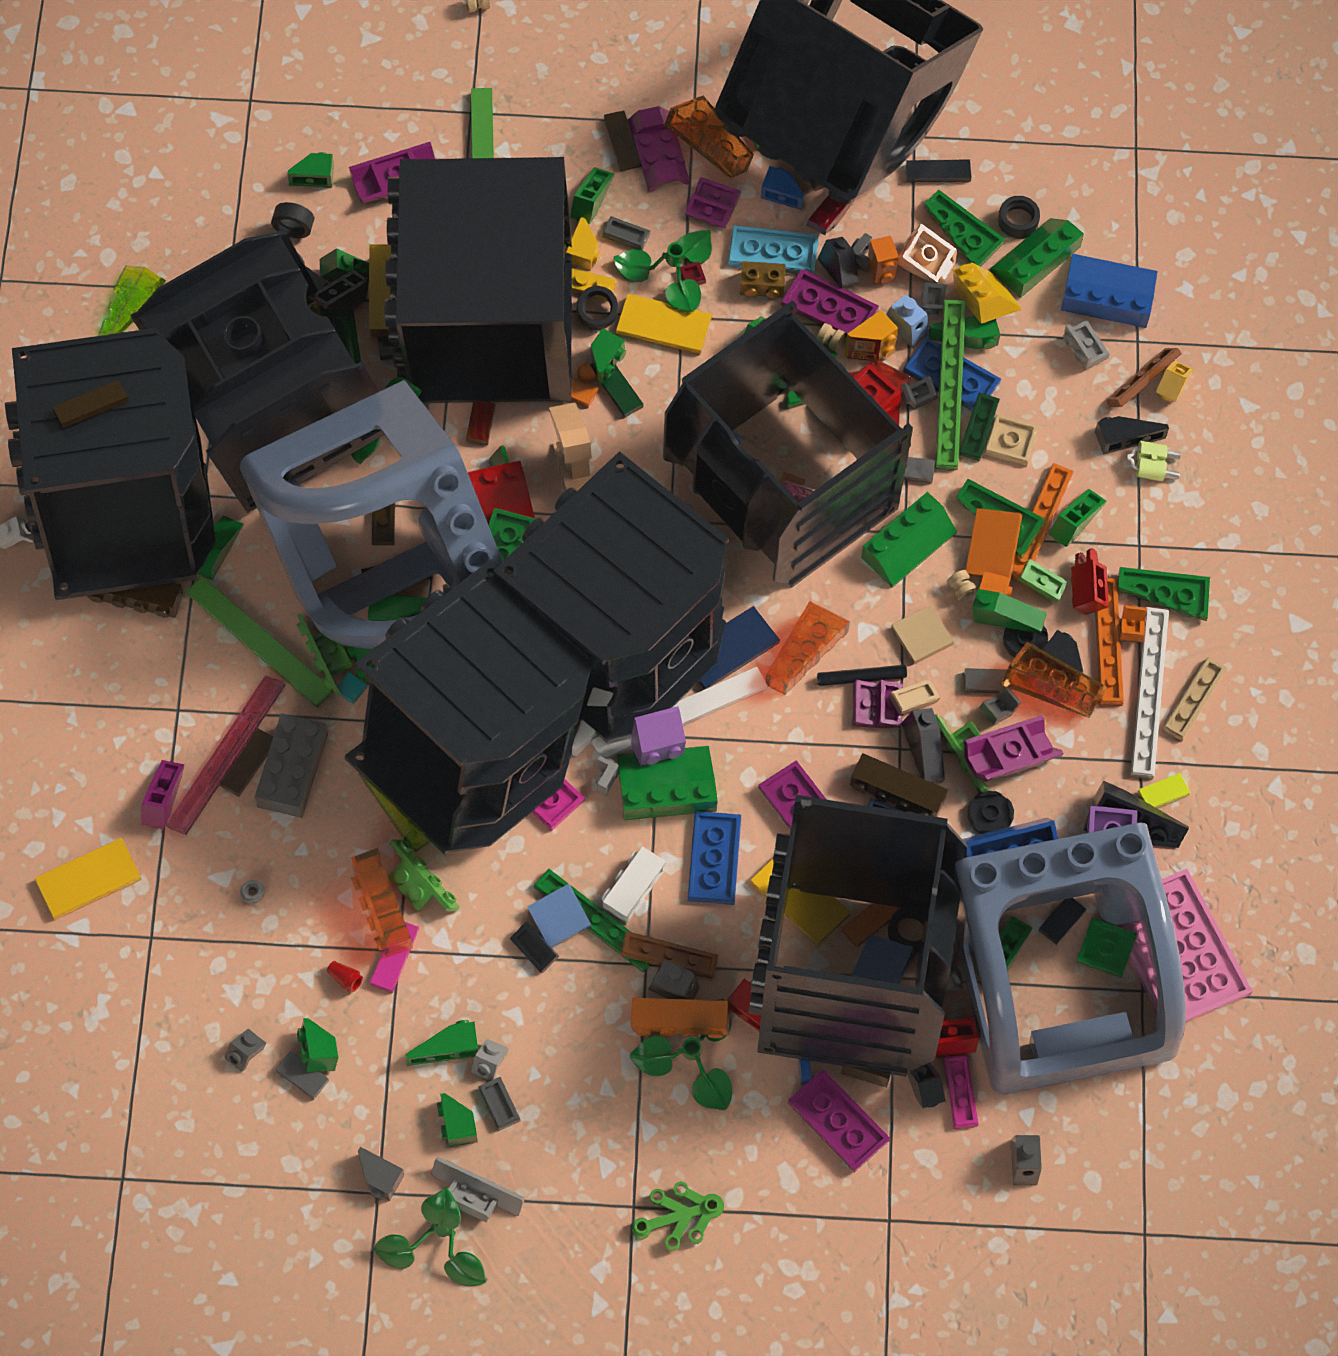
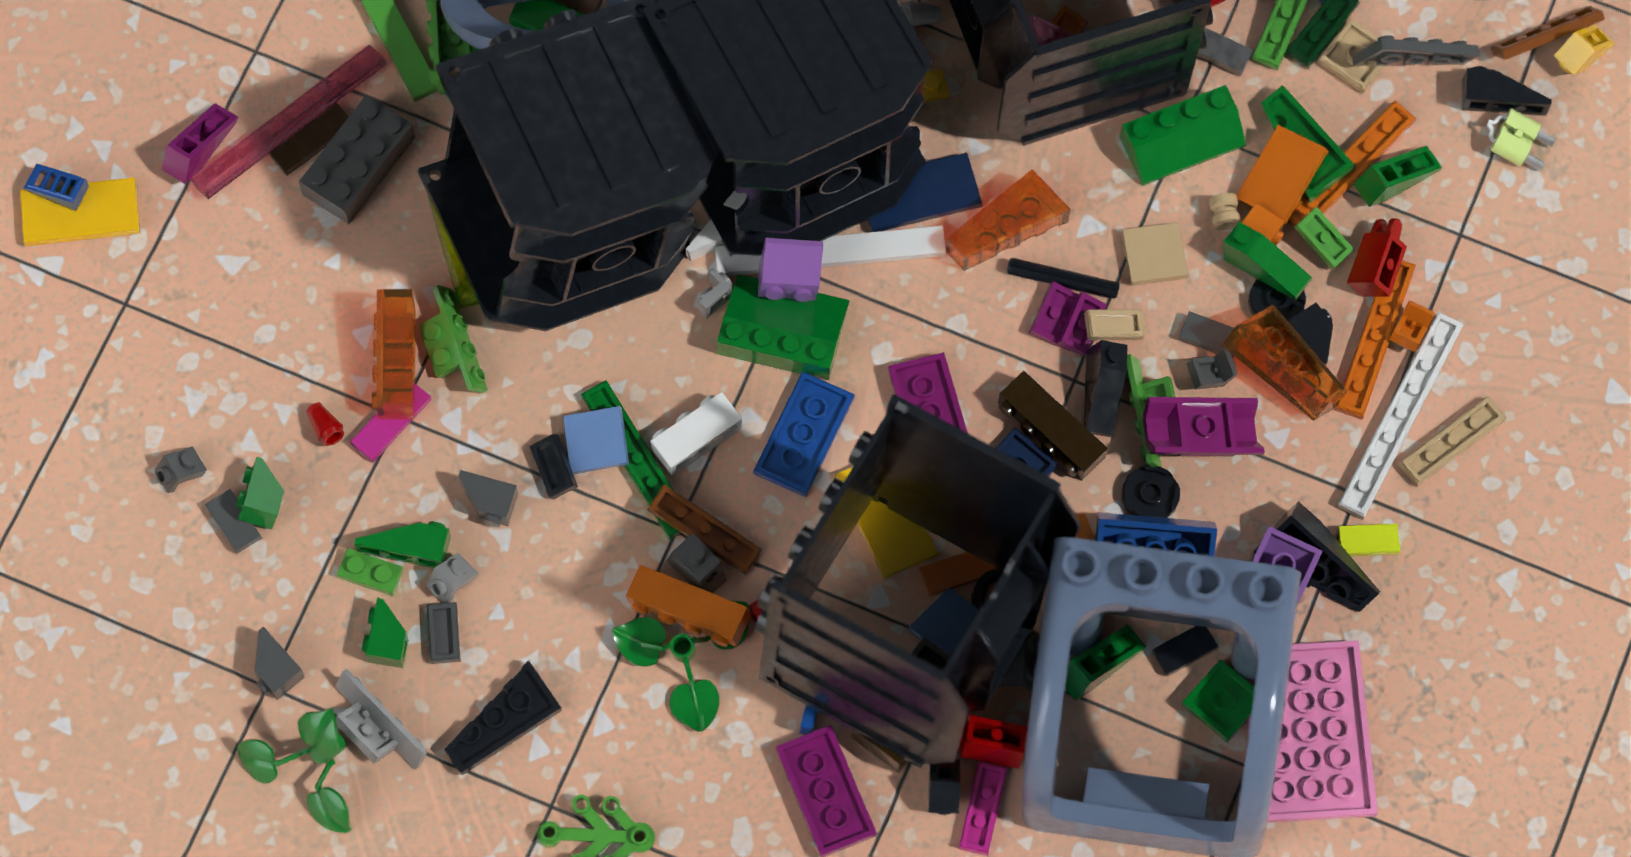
camera: 20 degrees right, 5 degrees up
light grey plate [240,880,265,904] -> none
dark pink tile [532,779,585,831] -> none
green wing [1117,567,1210,621] -> none
none -> blue slope [24,163,89,211]
none -> bright green plate [337,548,404,597]
none -> black wing [445,660,562,776]
none -> dark grey slope [459,470,518,527]
none -> dark grey wing [1352,35,1480,66]

